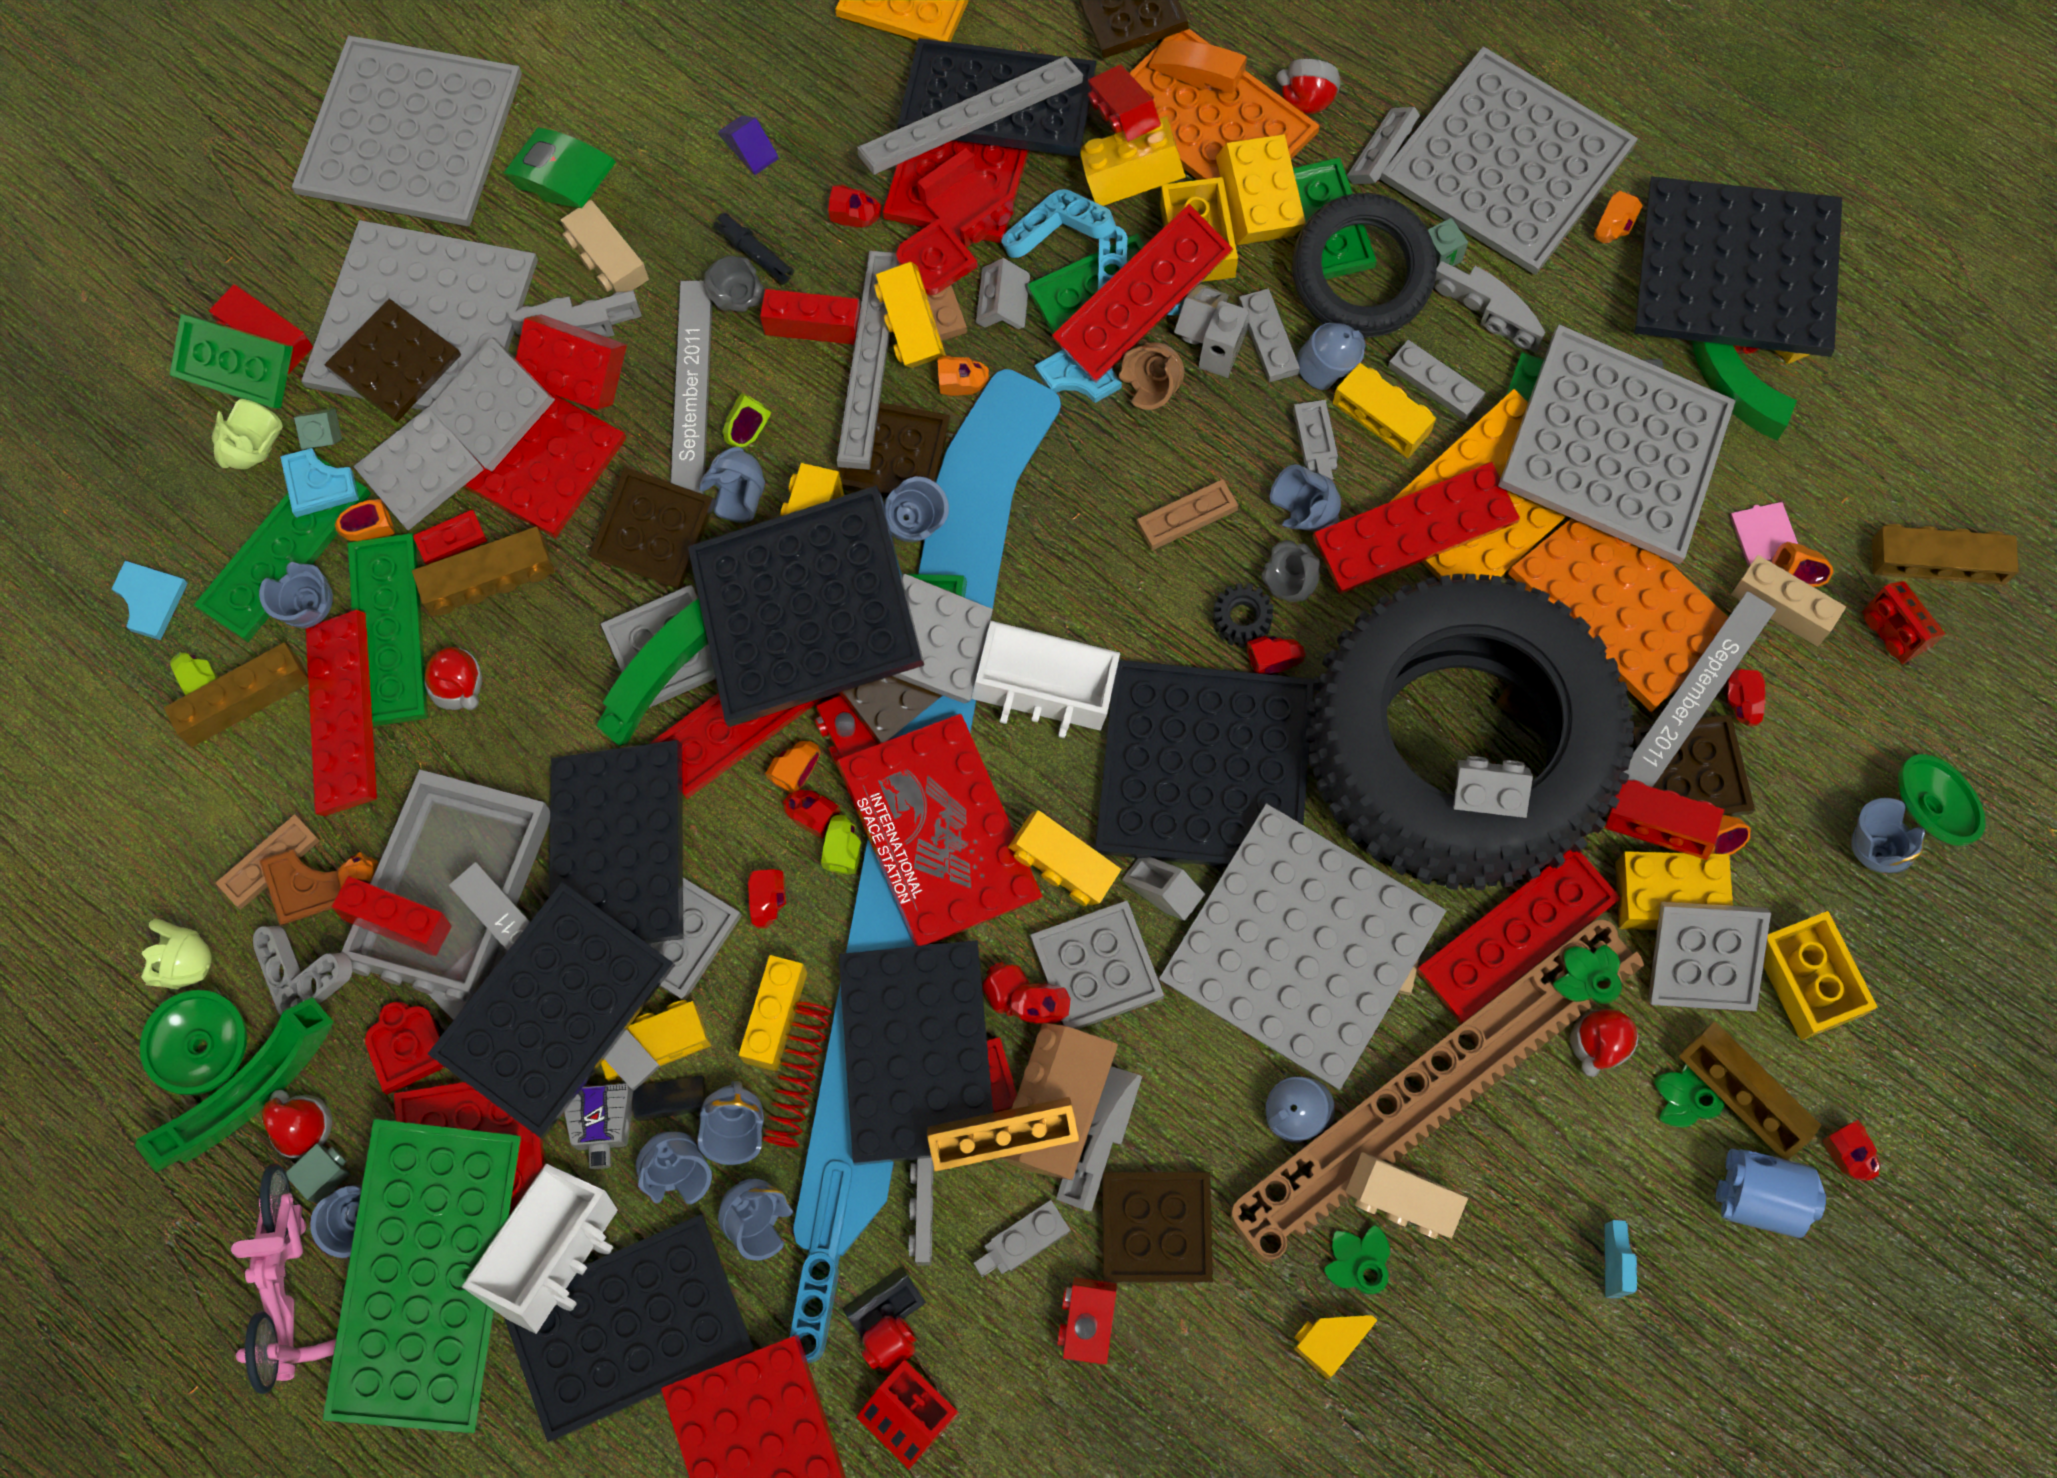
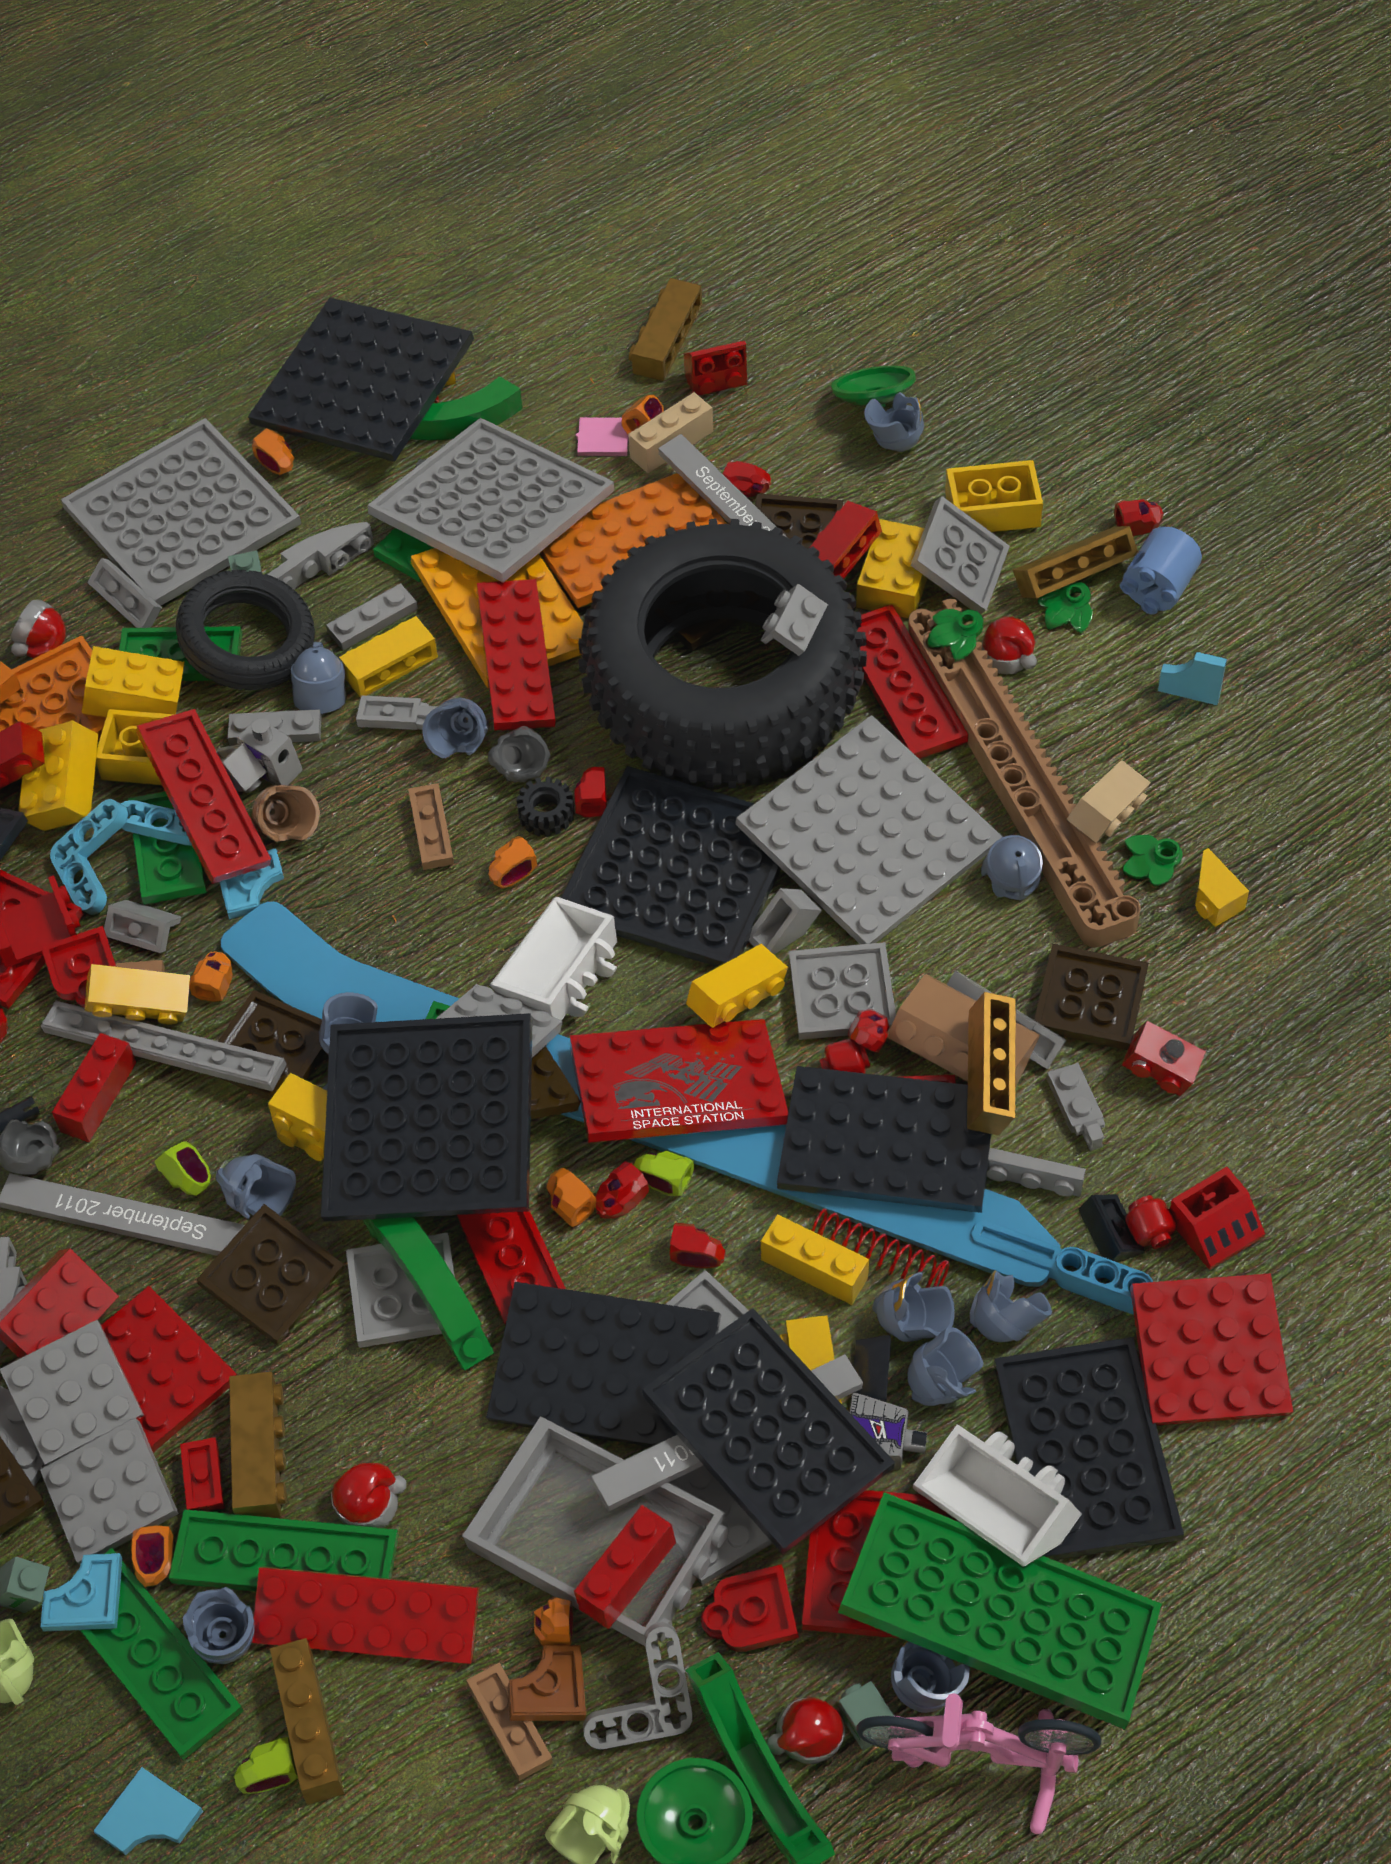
camera: 75 degrees left, 15 degrees down
red piece [814,695,878,766] -> none
none -> orange rock [488,836,537,888]

